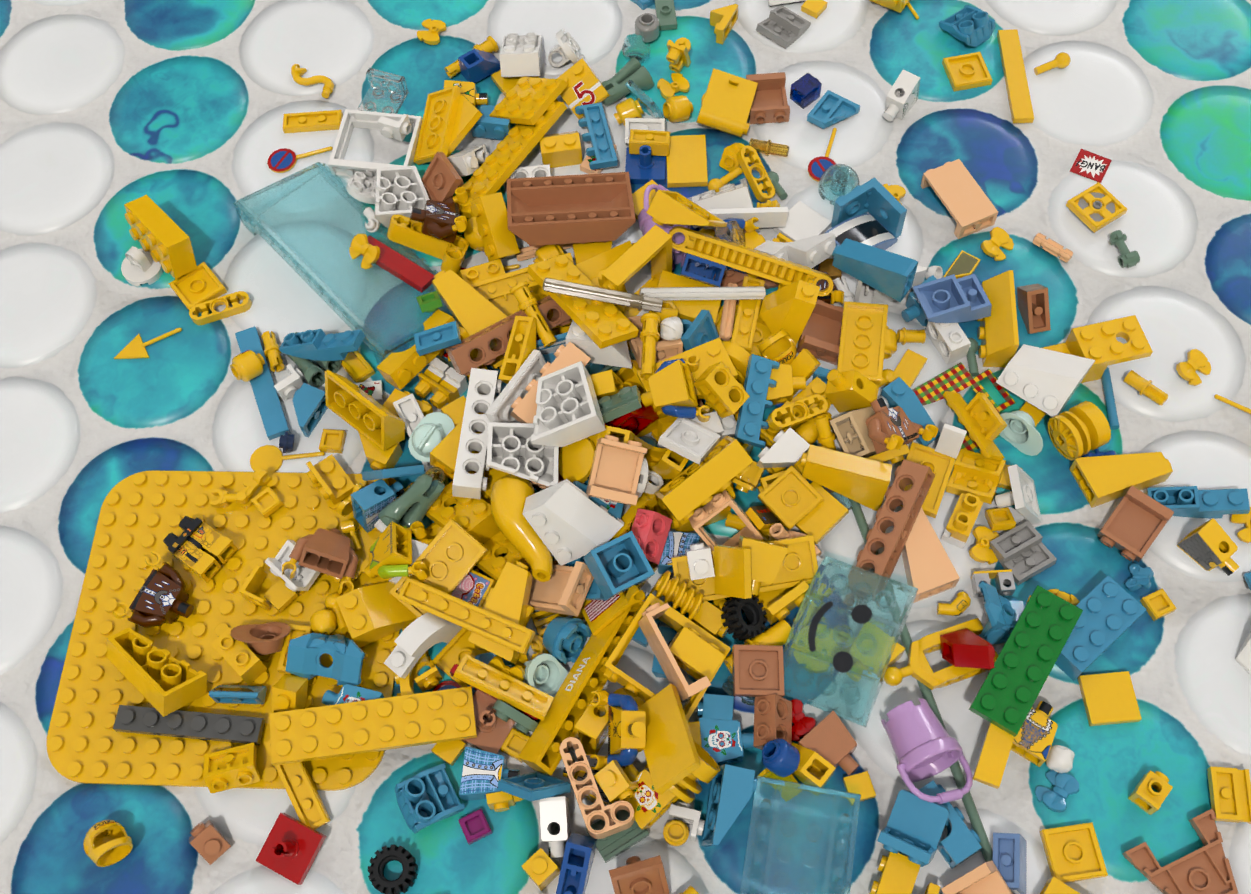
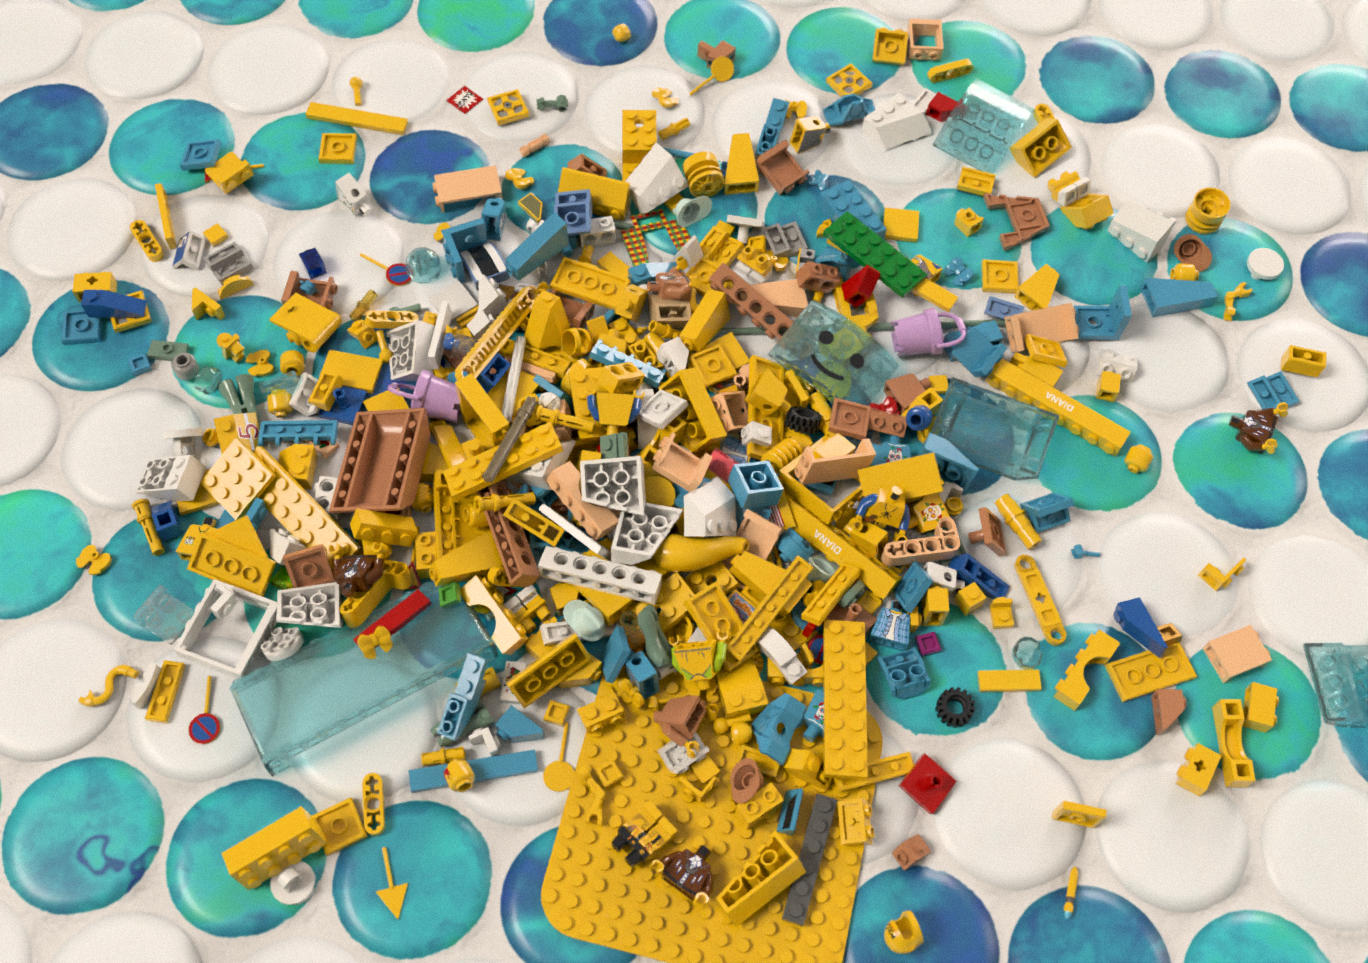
camera: 85 degrees left, 0 degrees up
dark blue plate [279,431,295,453] -> none
white arm [363,207,381,233] -> none
dark azure plate [414,321,462,356] -> none
yellow bracket [594,760,639,802] -> none
yellow slope [646,190,728,227] -> none
yellow tile [714,545,752,599] -> none
yellow beam [767,394,828,431] -> none
dark azure wing [807,90,861,129] -> none
dark azure slope [939,5,996,47] -> none
yellow bracket [943,391,1007,461] -> none
white piece [1046,745,1075,773] -> none
yellow tile [1140,588,1177,621] -> none
none -> white slope [130,663,161,710]
none -> yellow tile [218,275,254,299]
none -> dark azure plate [299,280,319,296]
none -> dark azure torso [481,198,506,241]
none -> nougat brick [796,261,840,294]
none -> yellow brick [920,586,949,626]

